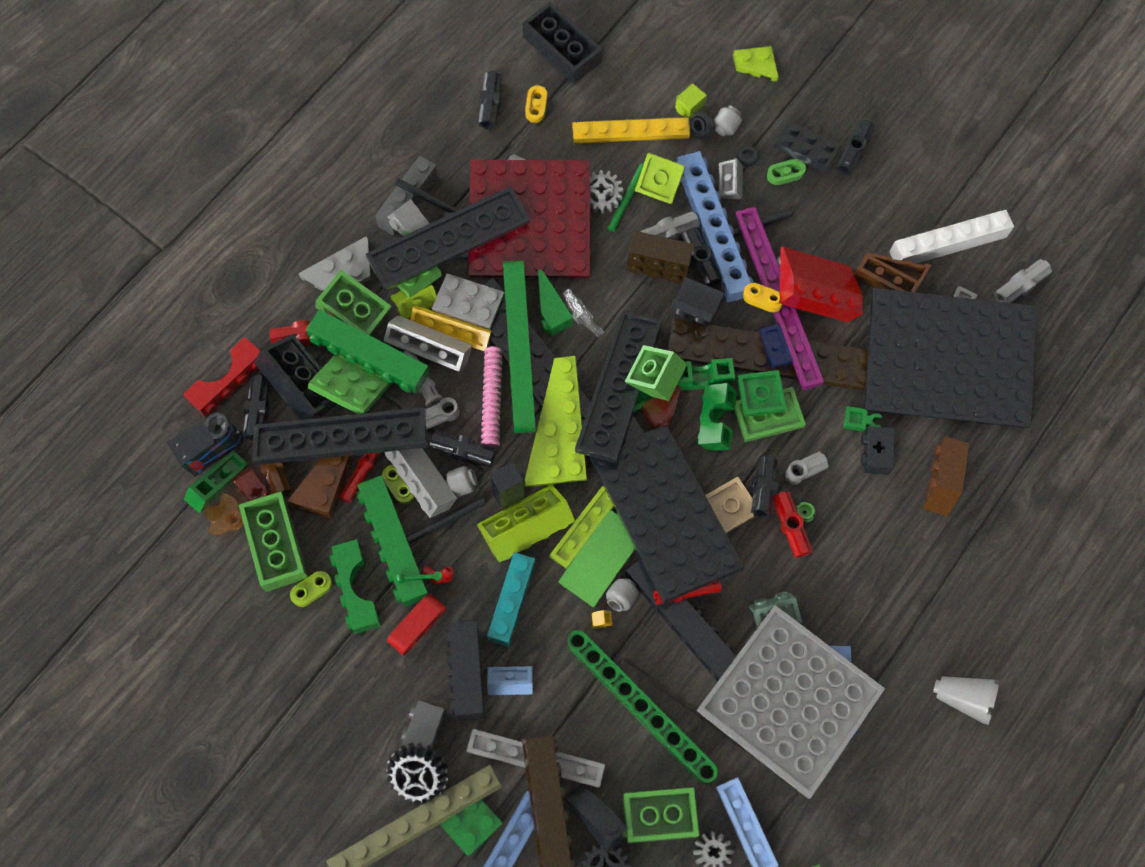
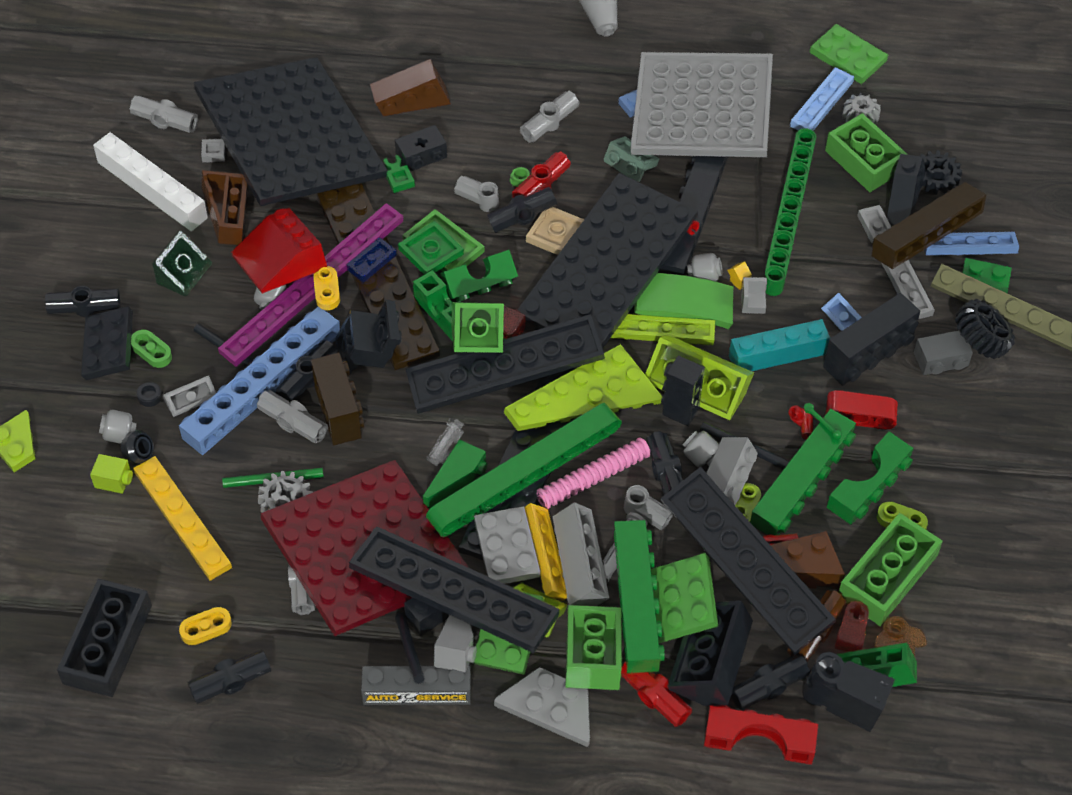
camera: 120 degrees left, 15 degrees down
lime plate [635,153,686,204] -> none
none -> clear green slope [152,230,212,296]
none -> light grey piece [520,90,579,143]
none -> light grey panel [741,277,767,314]

